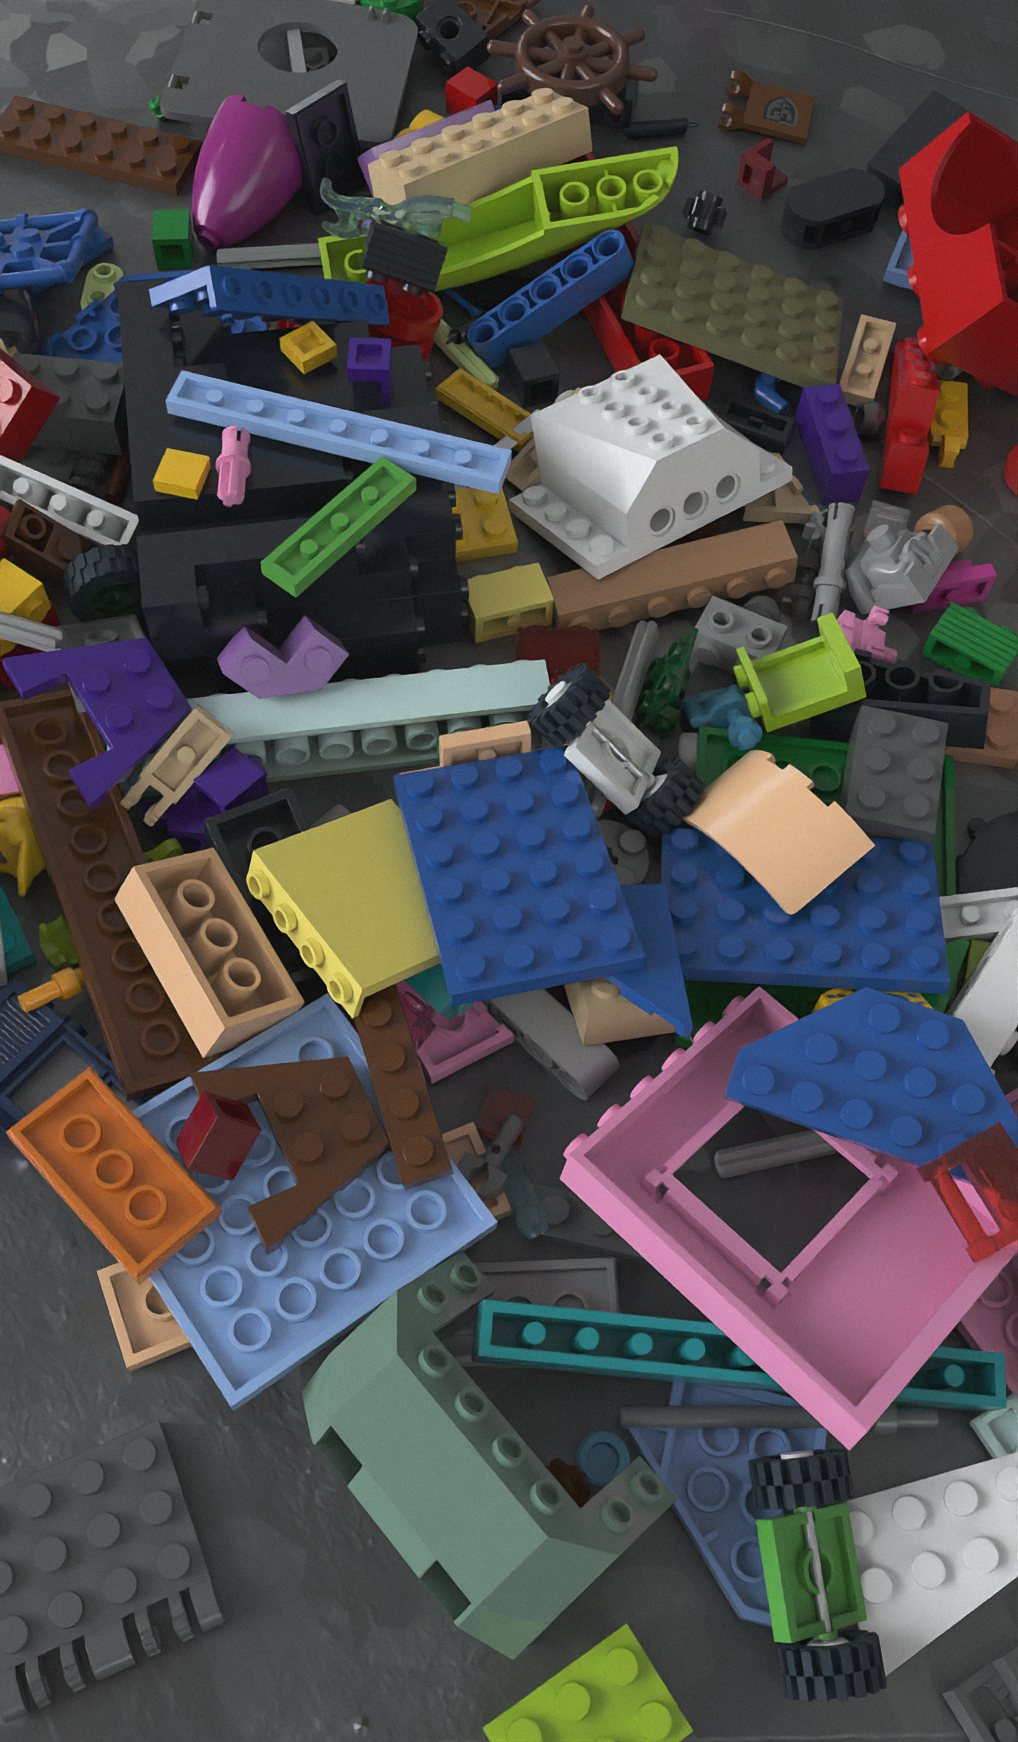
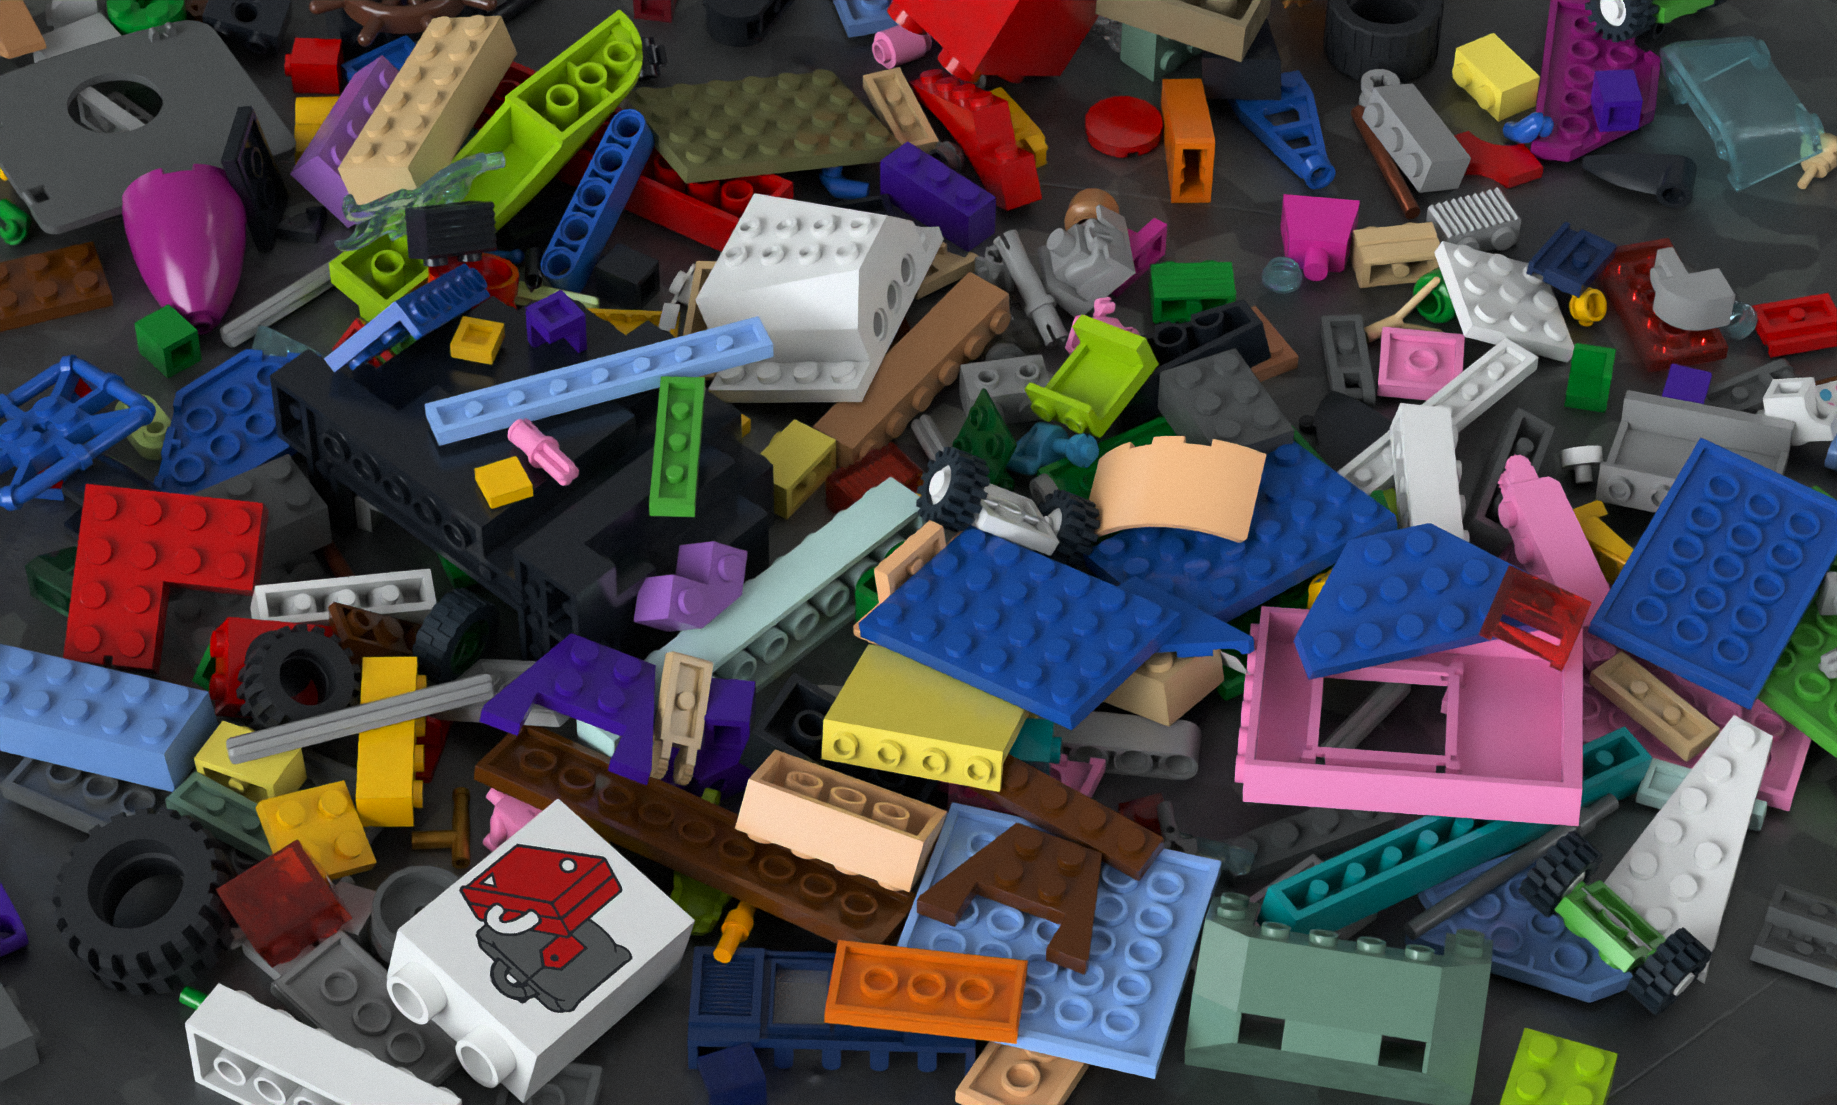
camera: 35 degrees left, 15 degrees down
dark red panel [176,1091,262,1181] -> none
clear tile [861,500,911,538] -> none
none -> bright pink brick [872,25,932,69]

